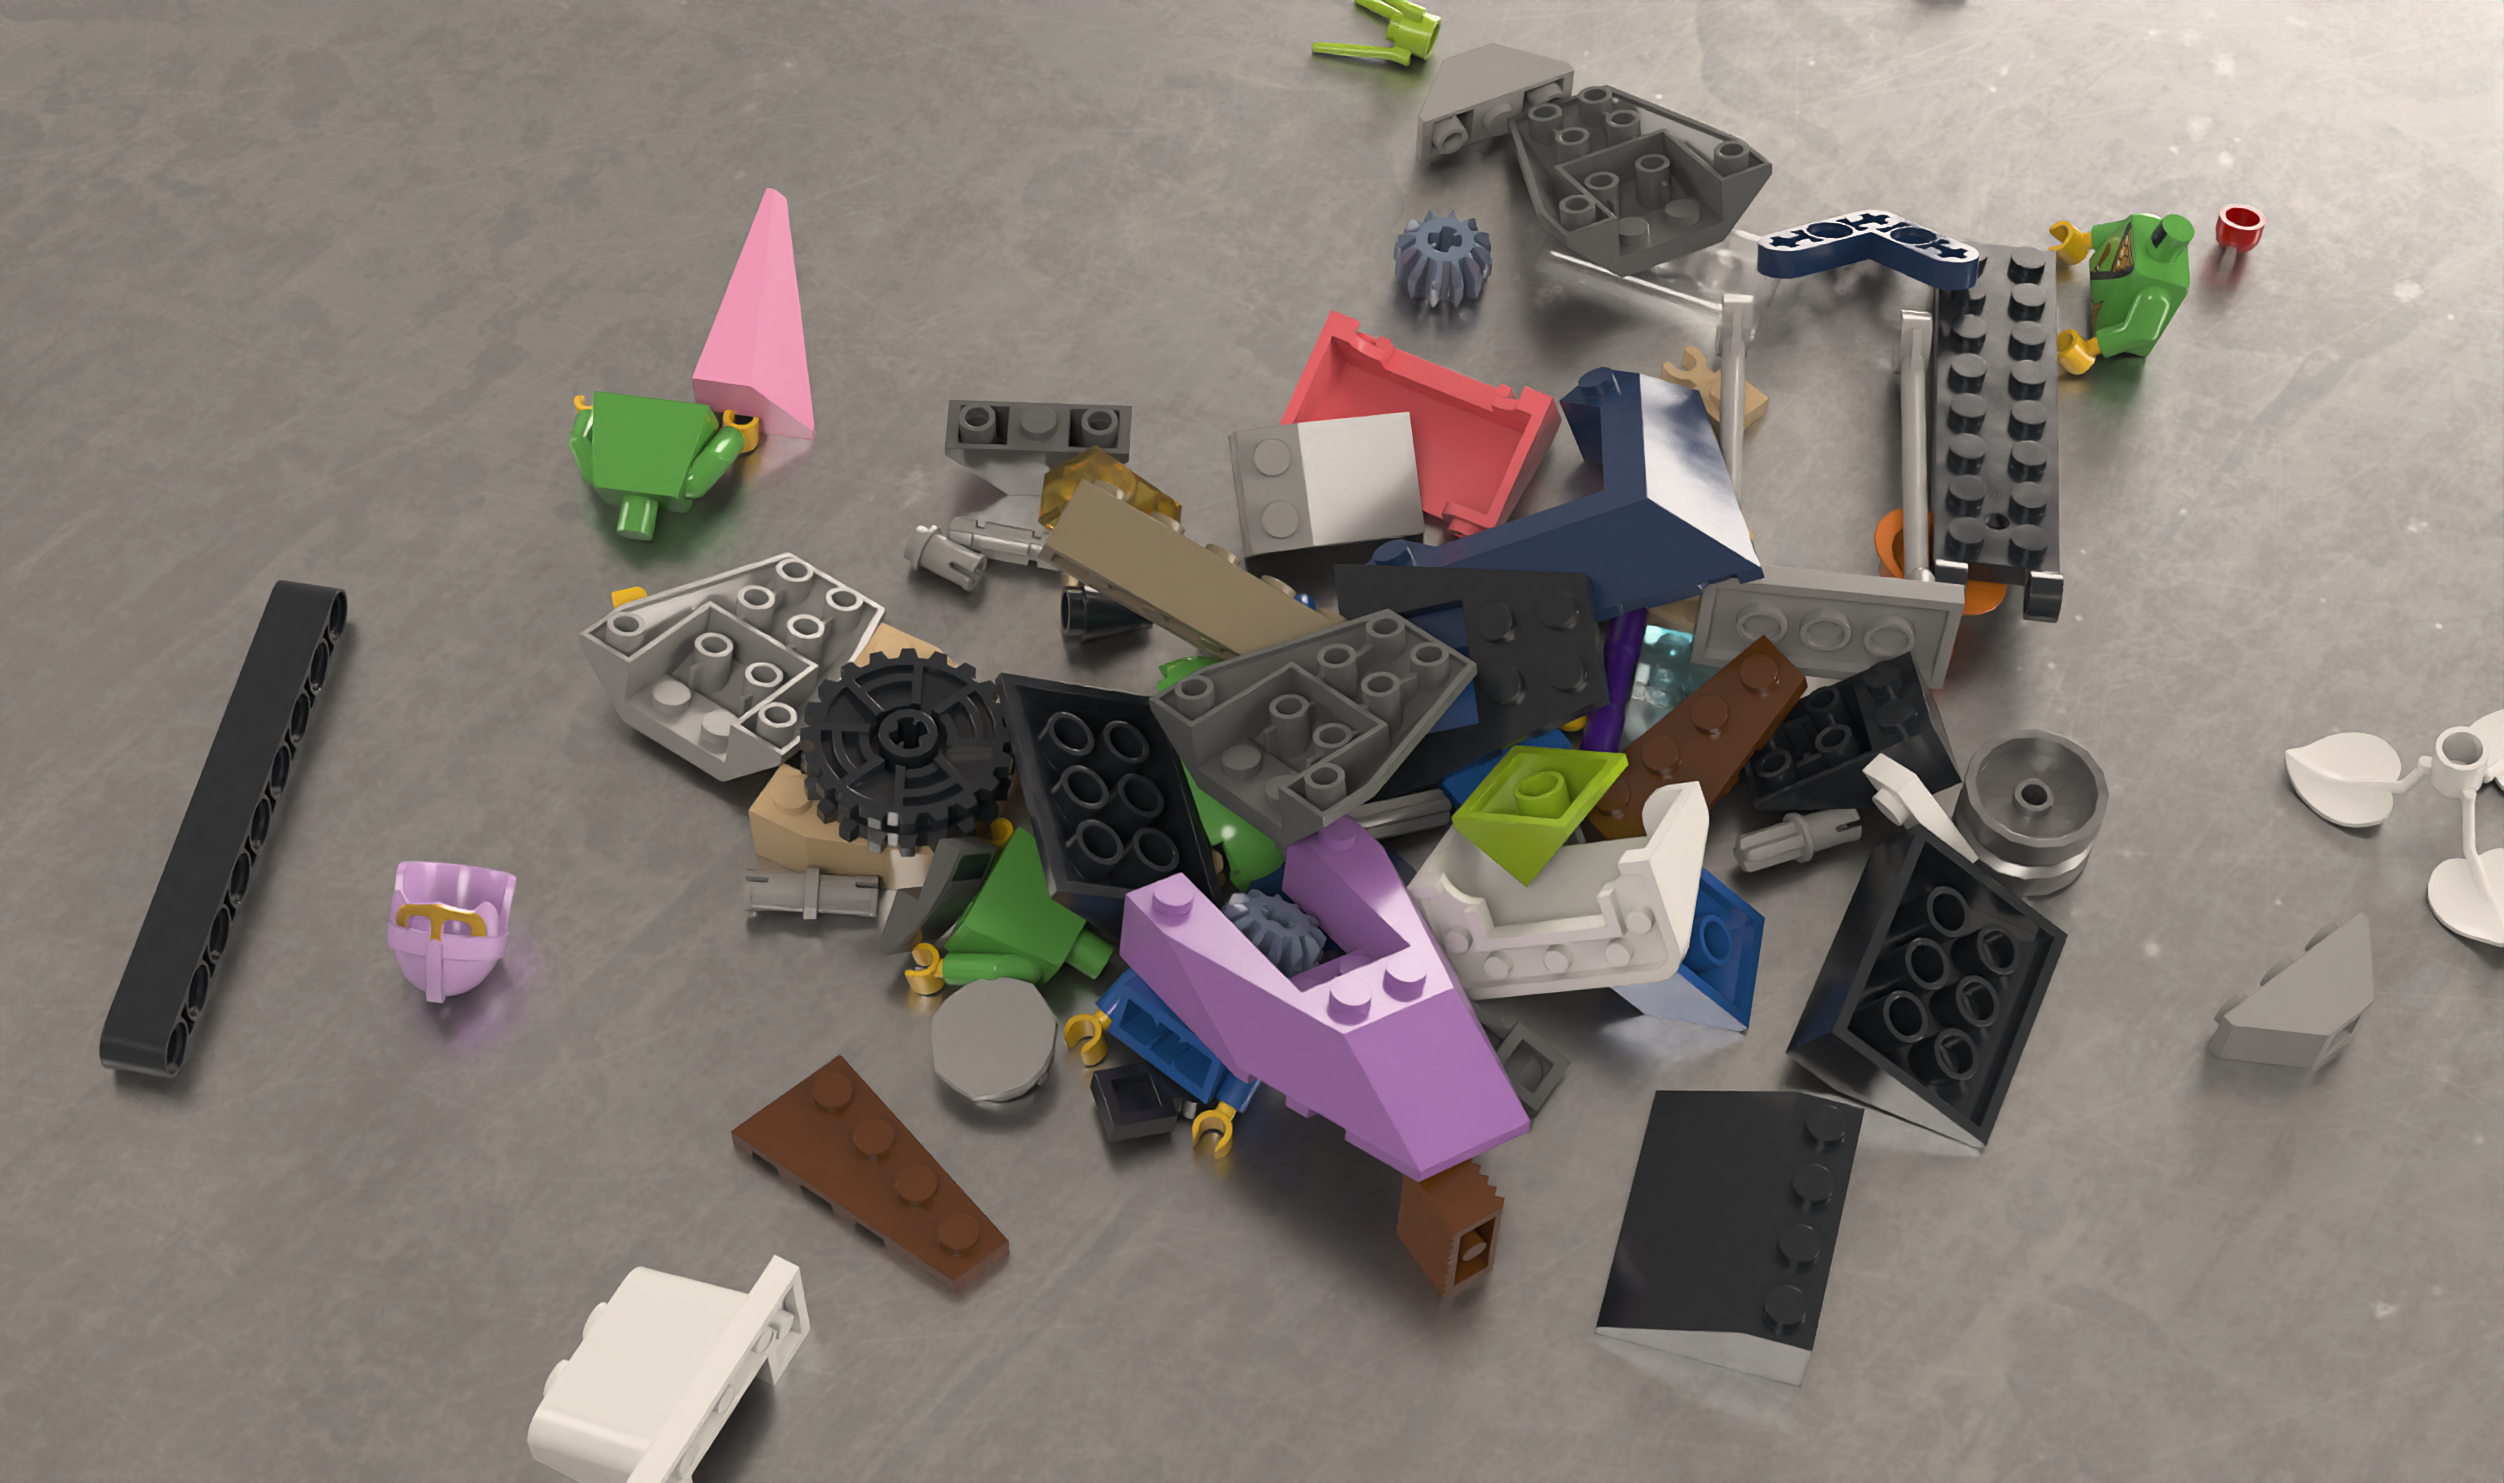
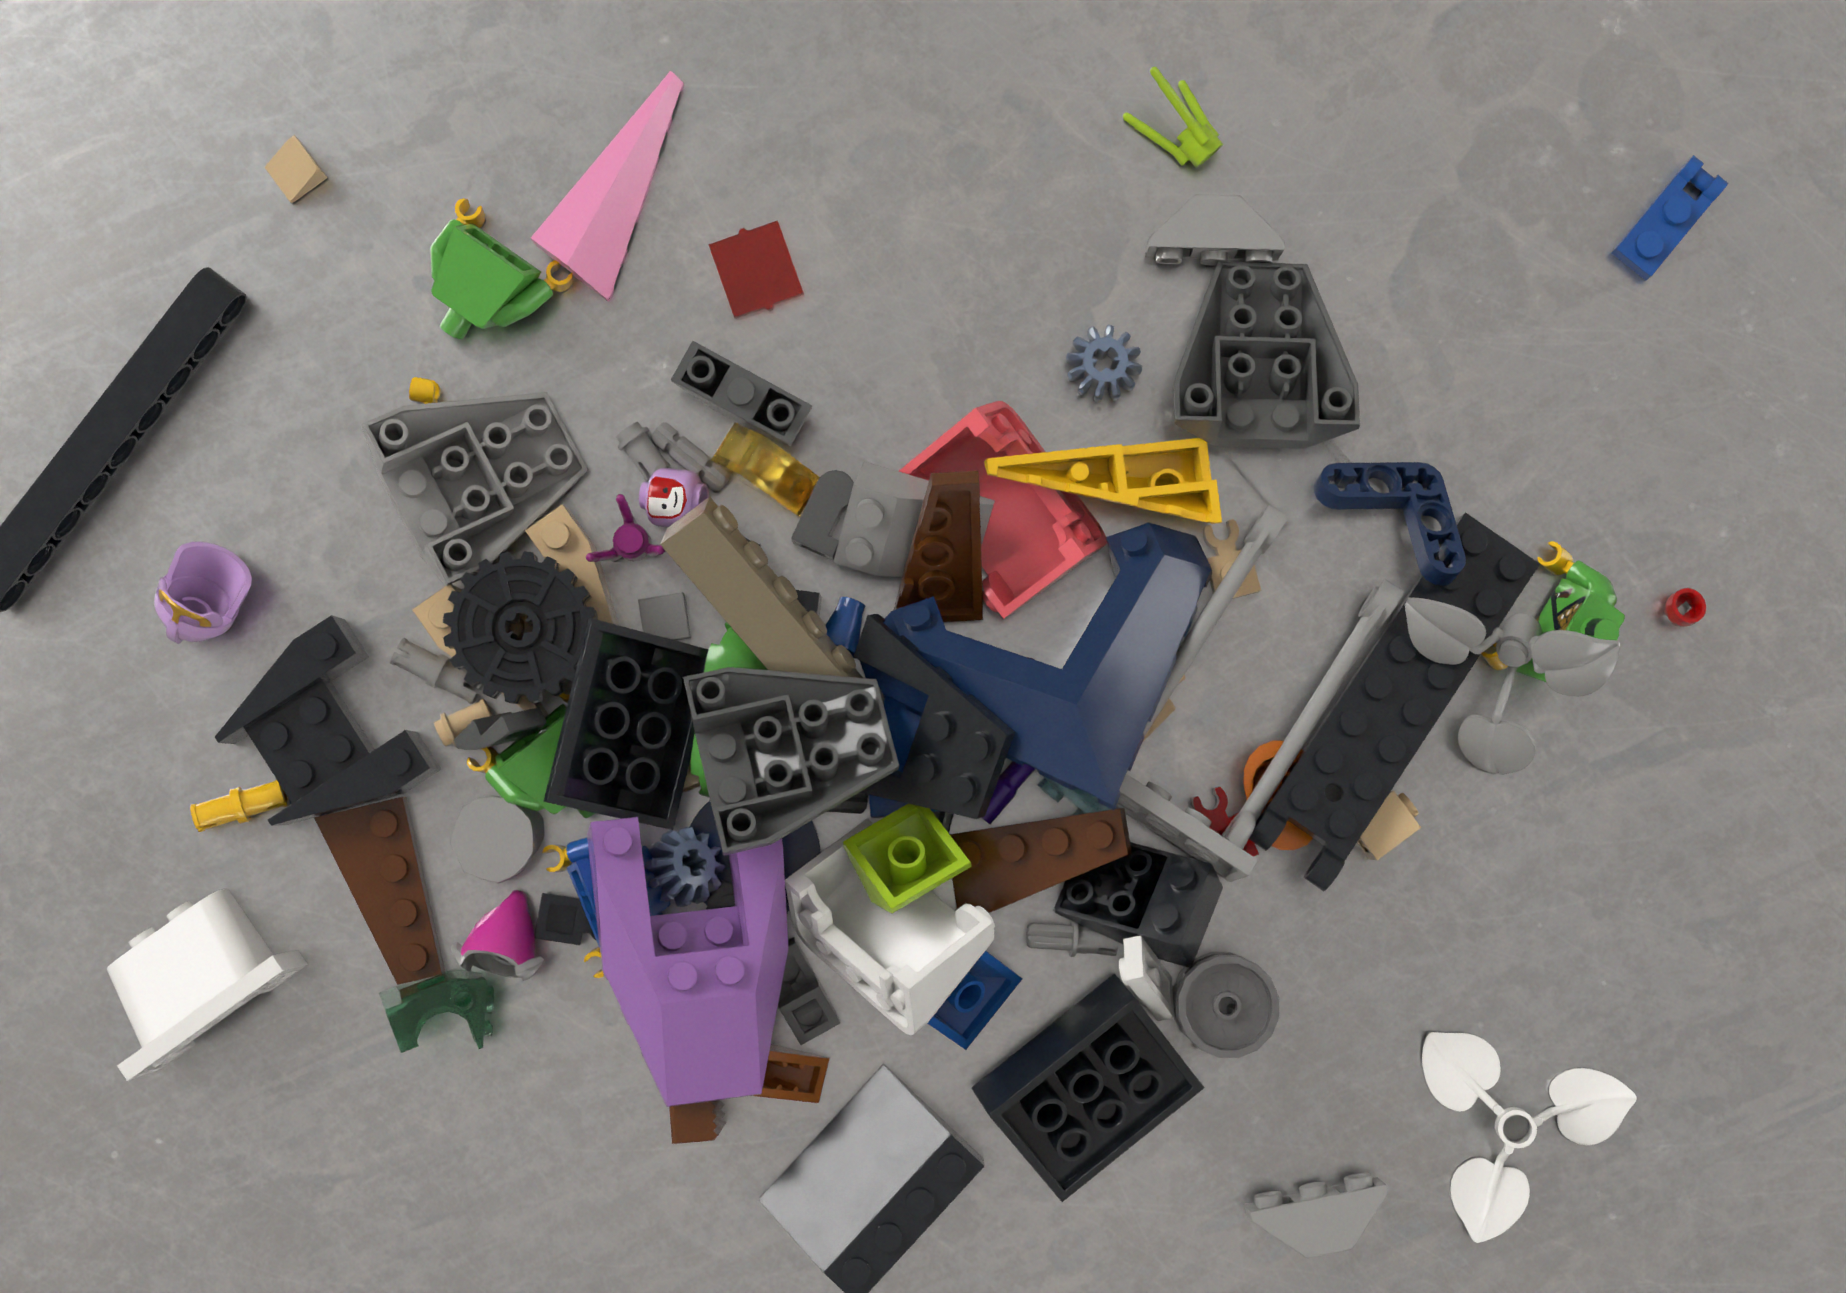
camera: 30 degrees right, 30 degrees up
none -> yellow pin [190,779,290,832]
none -> black wedge [215,615,441,826]
none -> tan slope [265,135,328,203]
none -> clear green tile [379,970,494,1053]
none -> tan pin [434,698,493,747]
none -> dark pink hat [451,890,545,981]
none -> magenta plant [586,494,665,562]
none -> head [639,468,709,527]
none -> clear red piece [708,220,804,318]
none -> dark orange slope [753,1044,829,1103]
none -> dark grey leg [791,470,854,561]
none -> reddish brown wing [893,471,983,622]
none -> yellow wedge [984,438,1222,524]
none -> tan brick [1357,791,1421,860]
none -> light grey plant [1405,597,1620,775]

